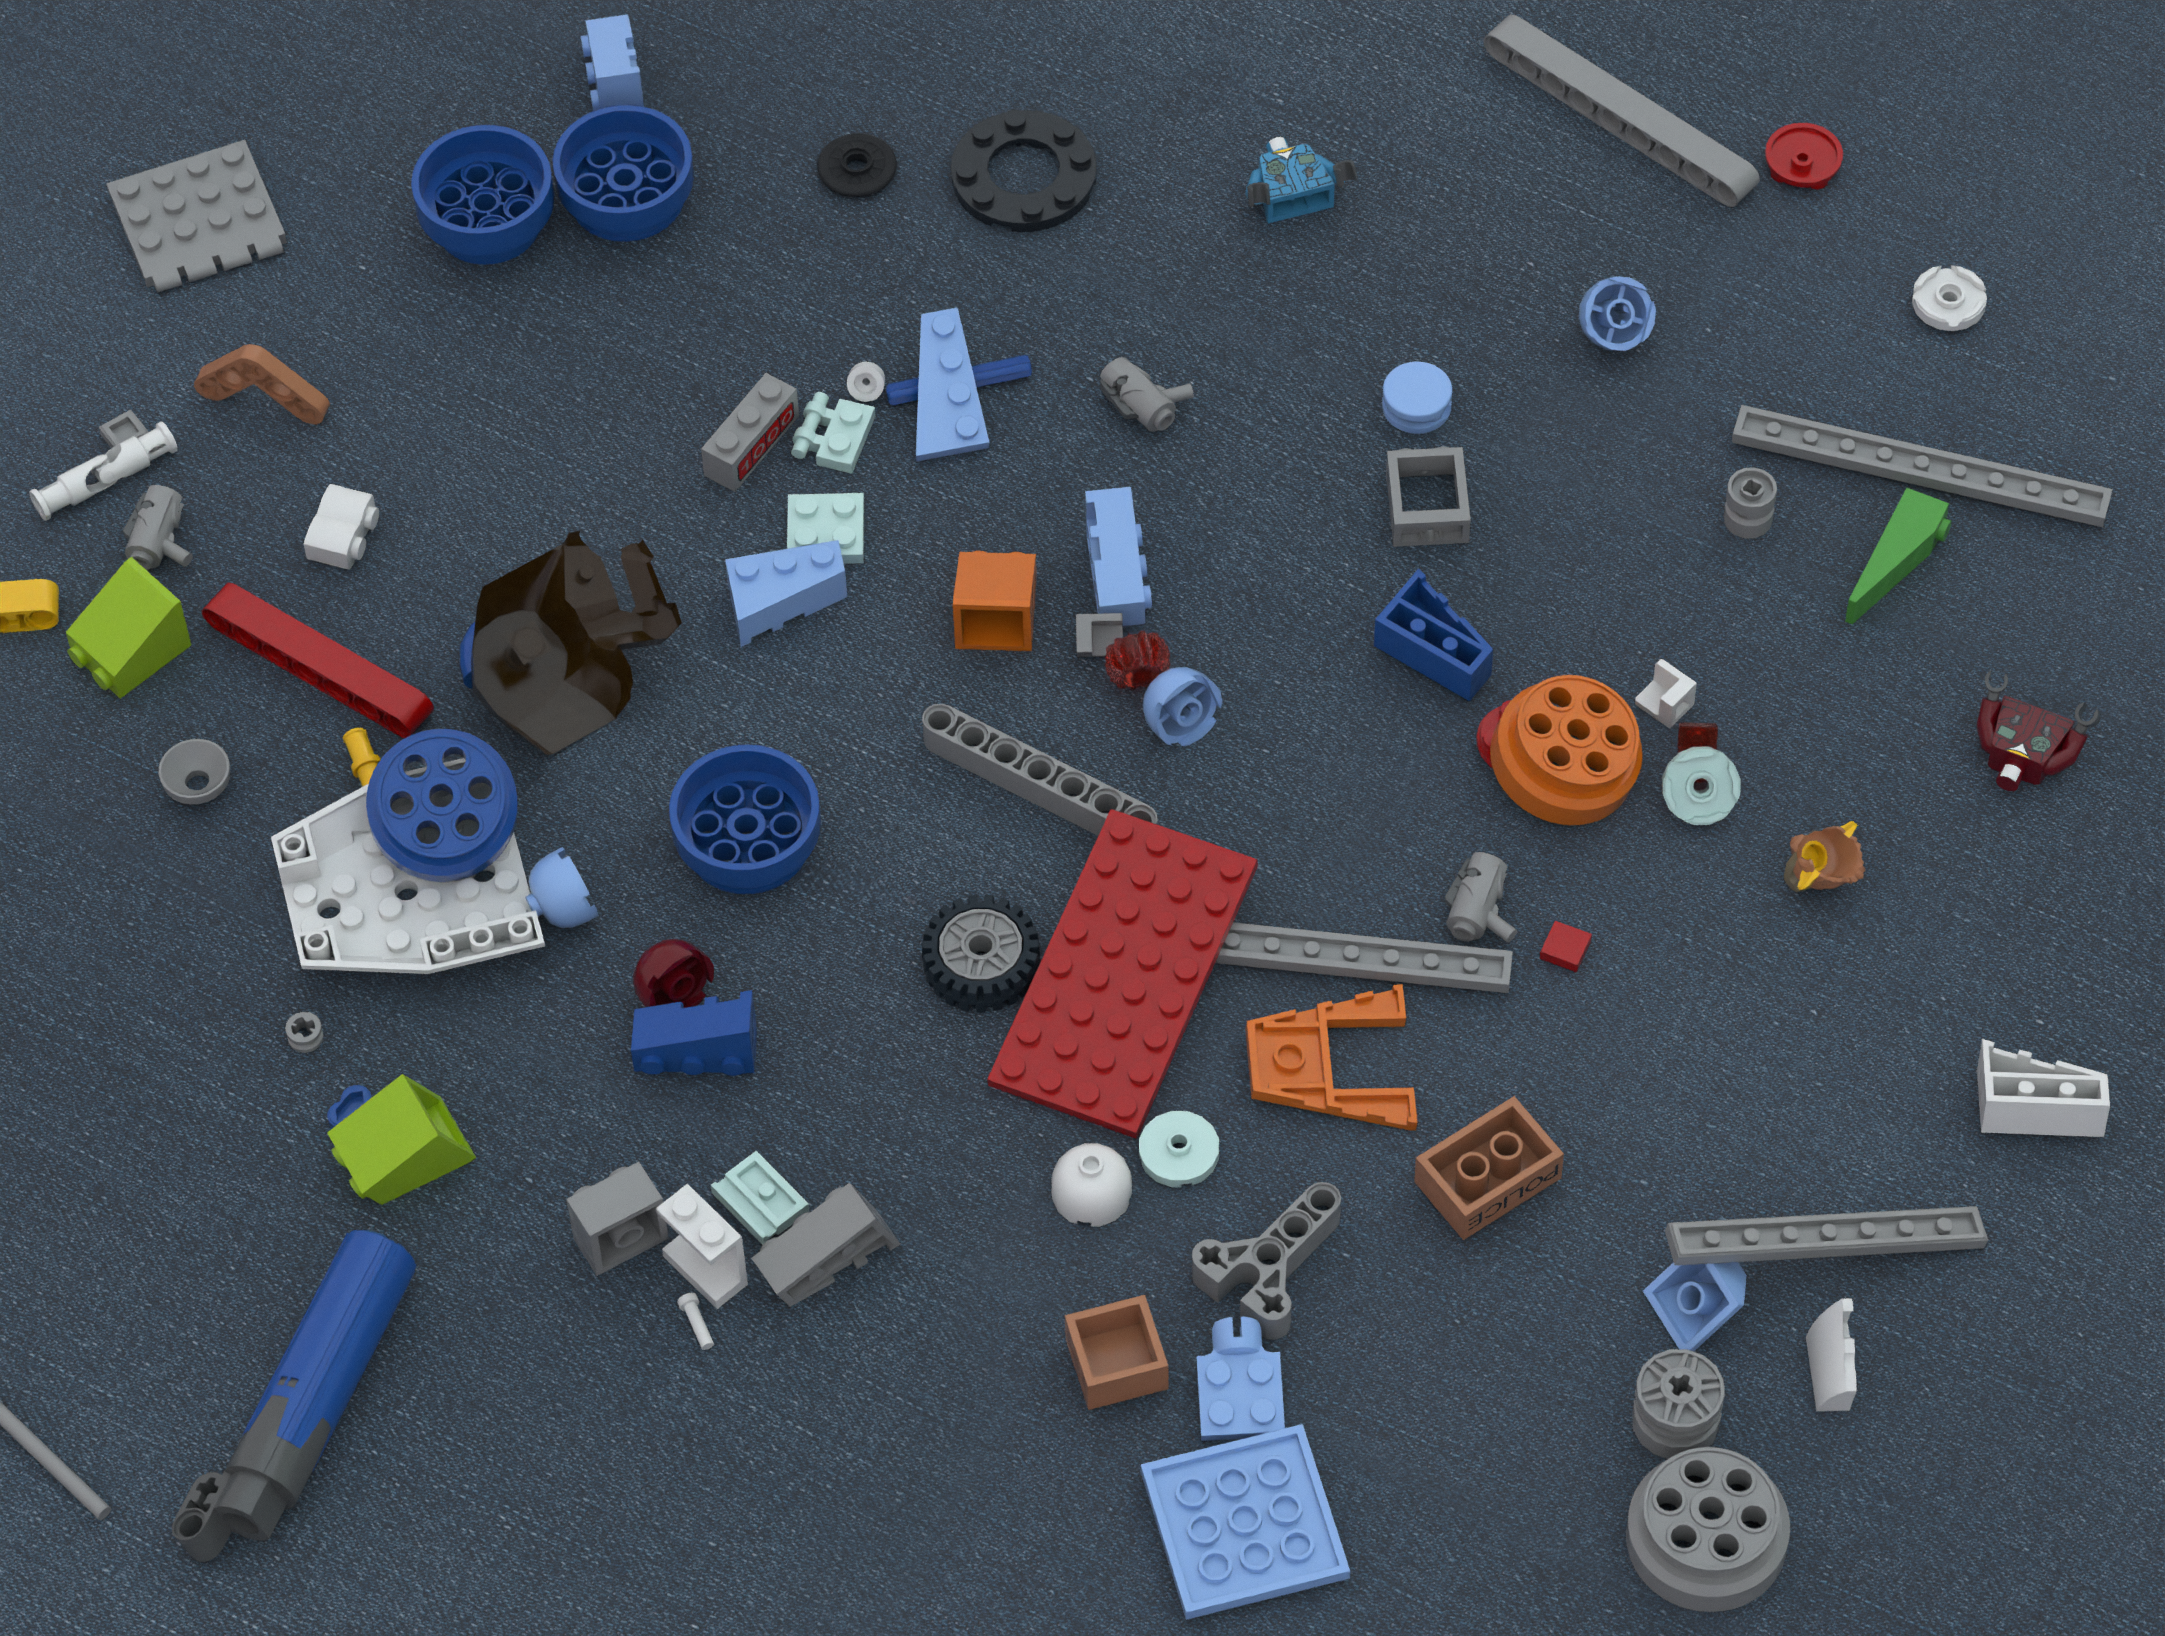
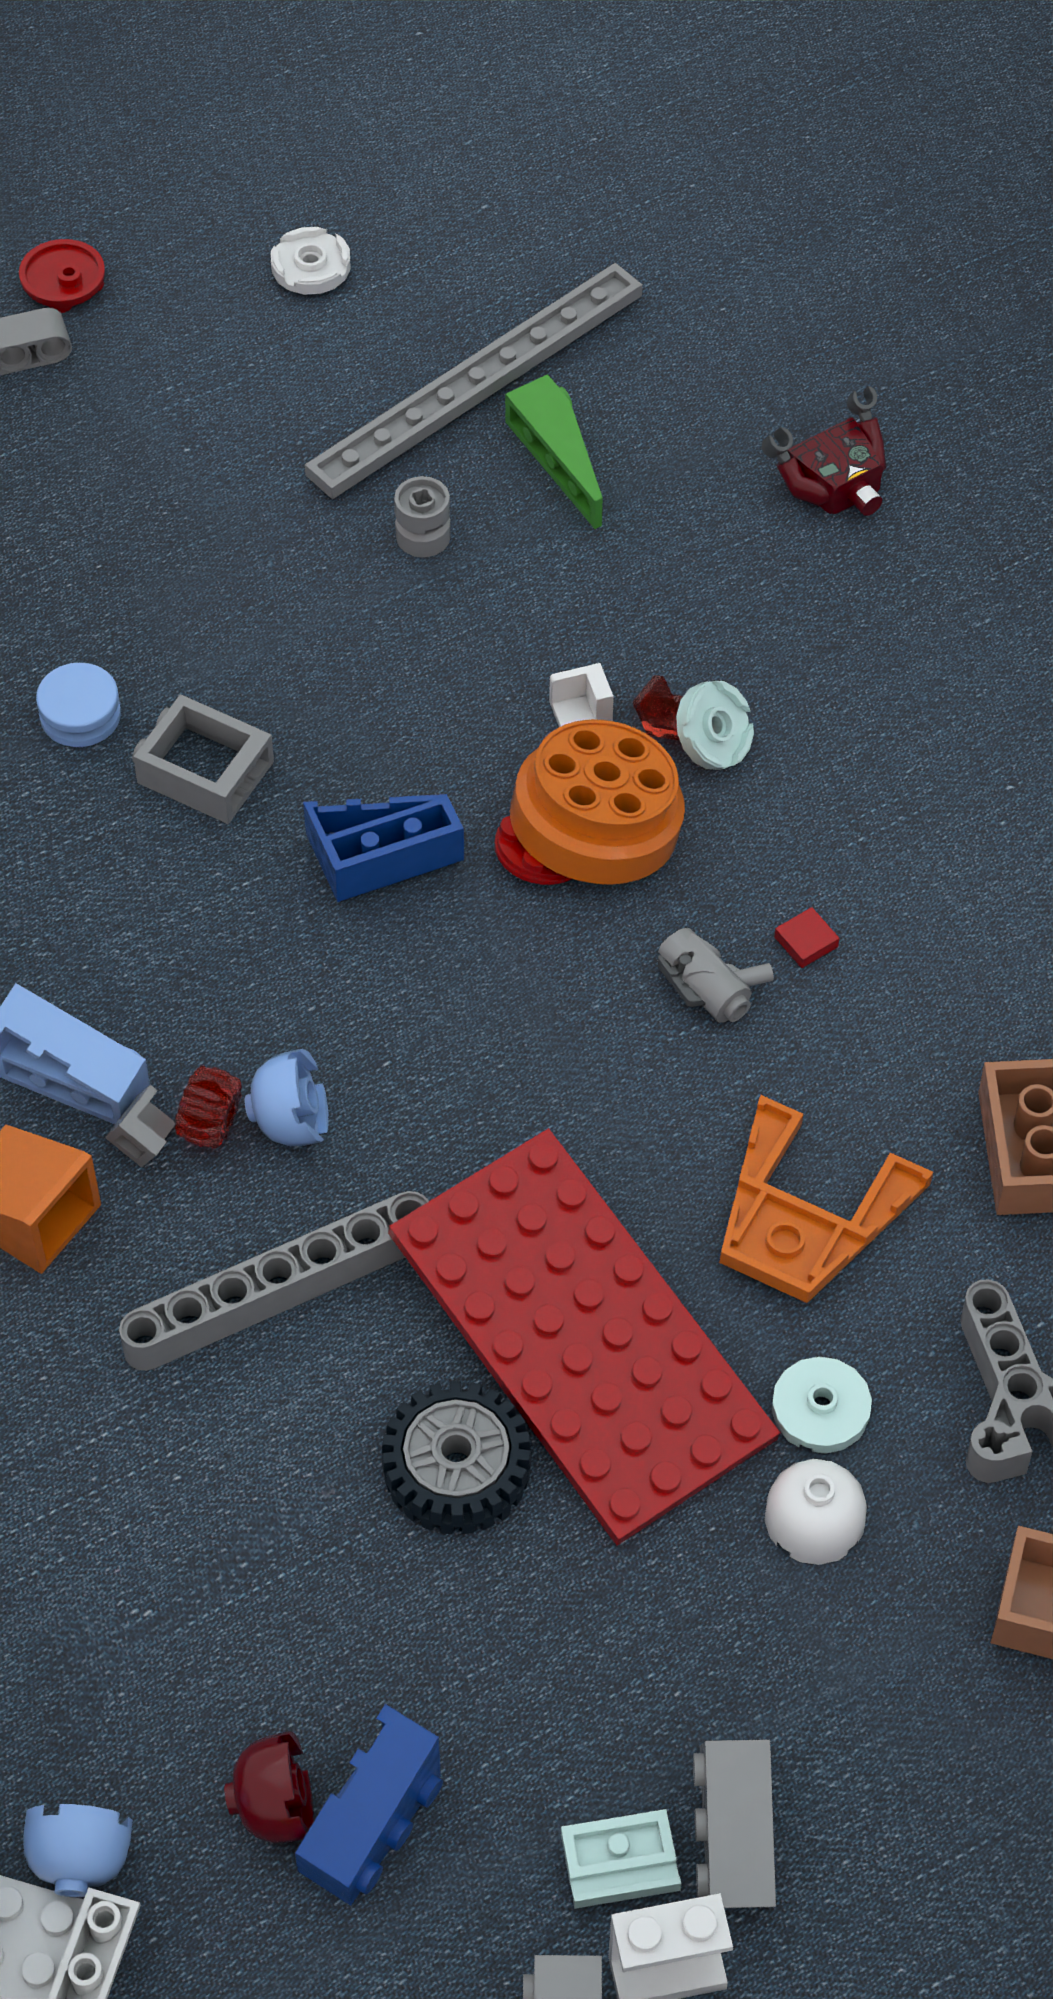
camera: 60 degrees left, 0 degrees up
blue wheel [669,745,821,894] -> none
light grey plate [1215,922,1513,993] -> none
light blue cylinder [1579,276,1656,351] -> none
nougat hair [1784,821,1866,892] -> none

